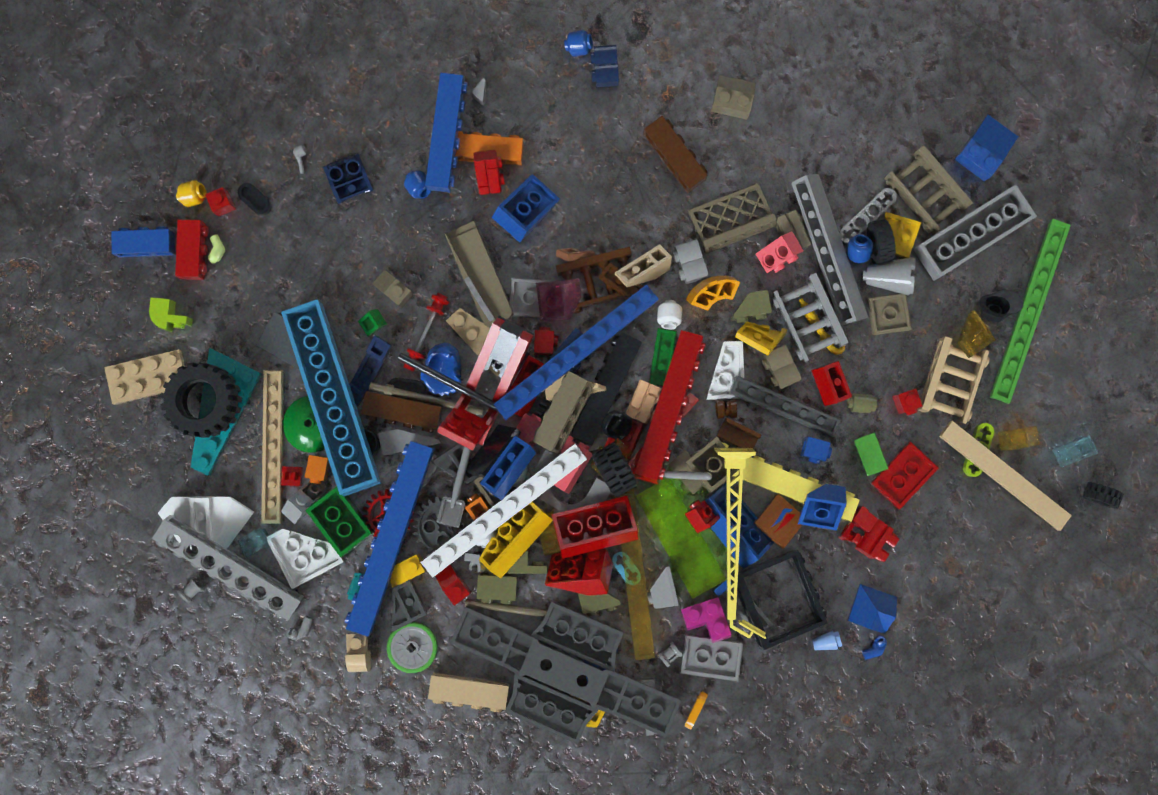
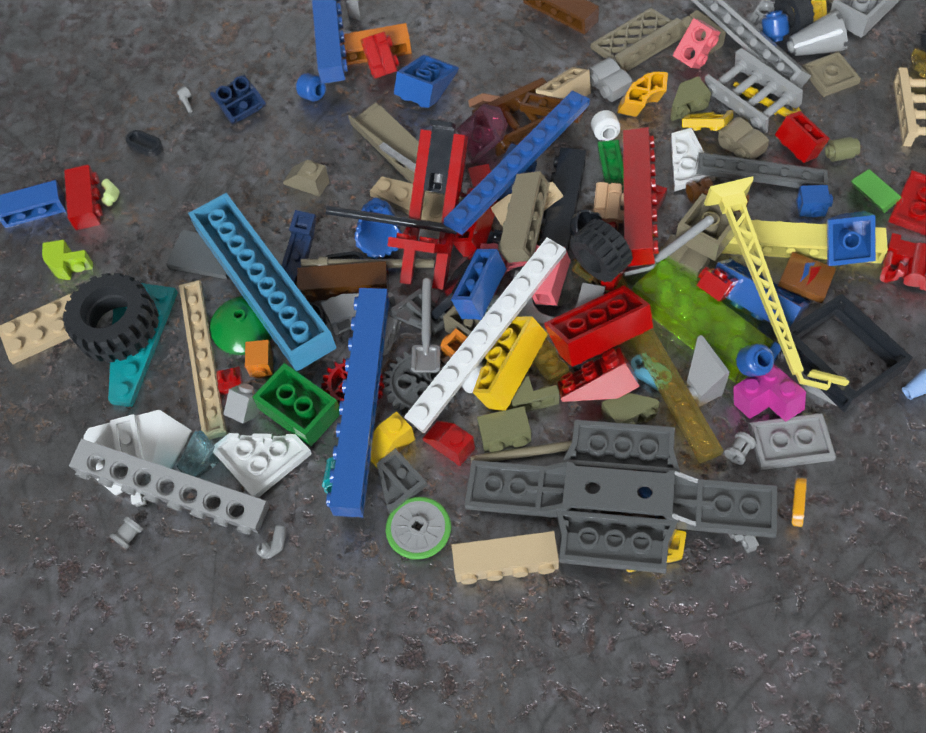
camera: 10 degrees left, 25 degrees down
yellow head [176,180,207,207] -> none
red brick [205,187,236,216] -> none
tan brick [345,633,371,672] -> none
green slope [358,309,387,337] -> none
red axle [401,293,450,372] -> none
light grey tile [464,553,486,572] -> none
red brick [892,388,923,416] -> none
none -> blue head [736,344,774,377]

